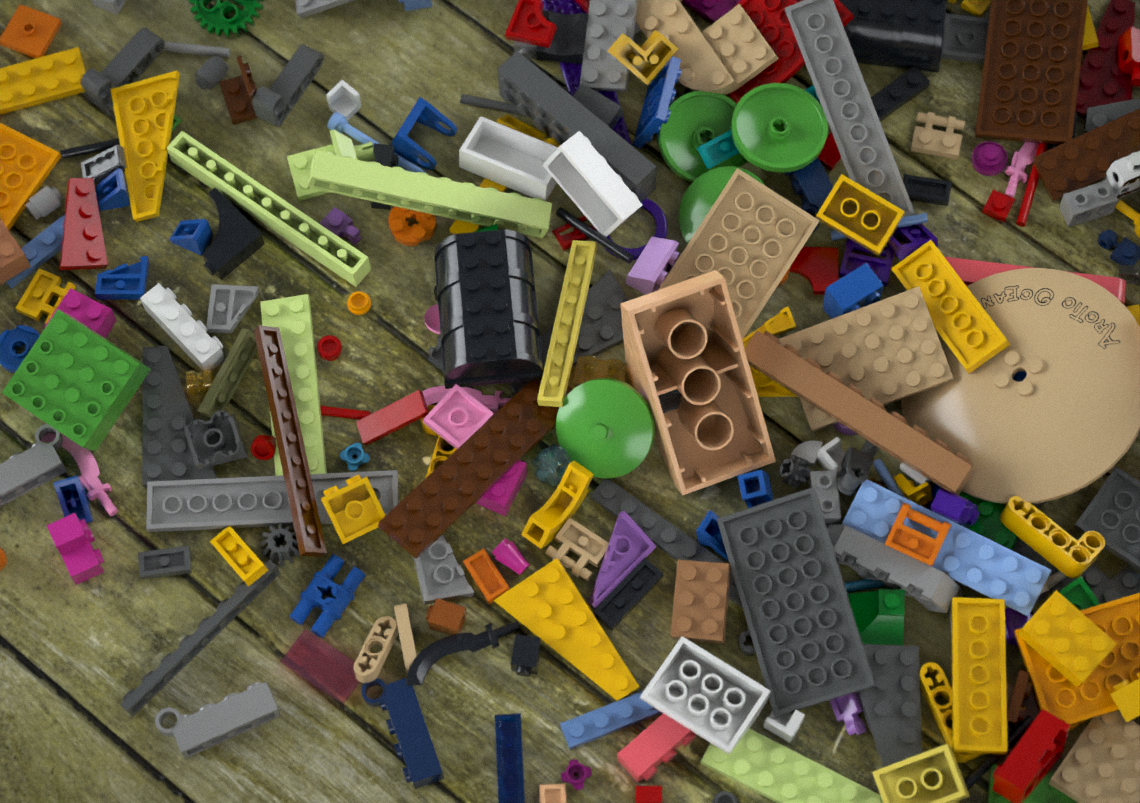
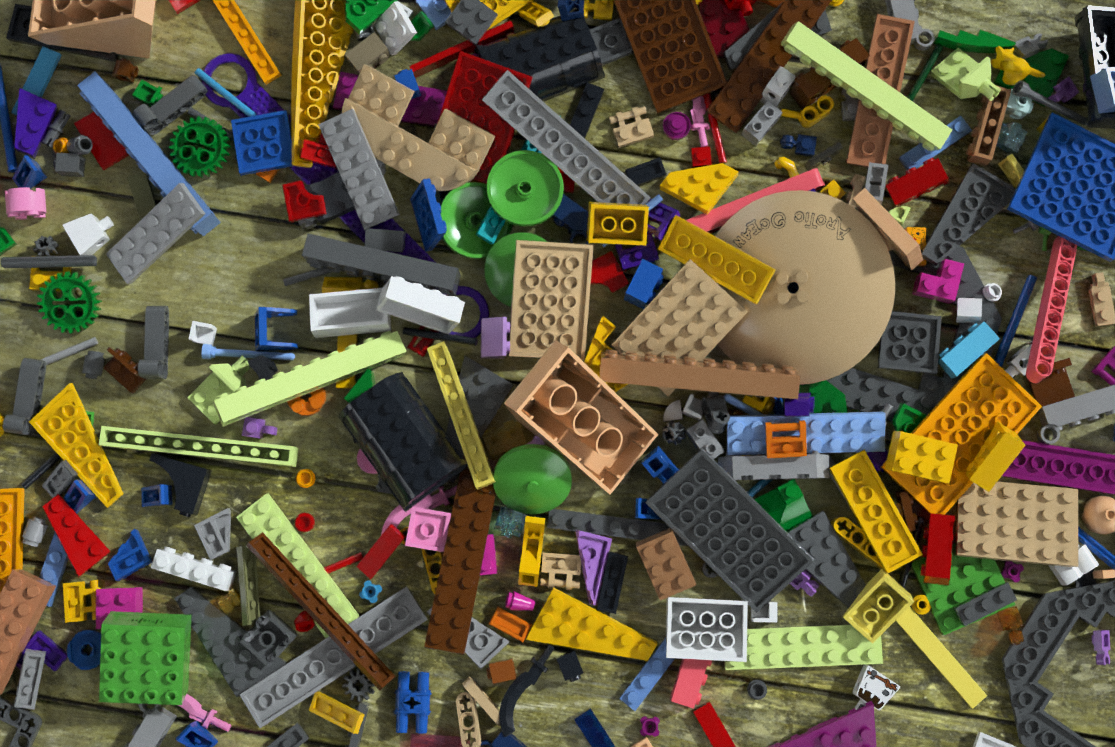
camera: 30 degrees left, 15 degrees up
yellow plate [320,474,386,544] -> none
yellow brick [607,30,678,85] -> none
yellow beam [1000,496,1105,578] -> none
none -> yellow plate [660,163,738,215]
none -> yellow arm [774,156,799,178]

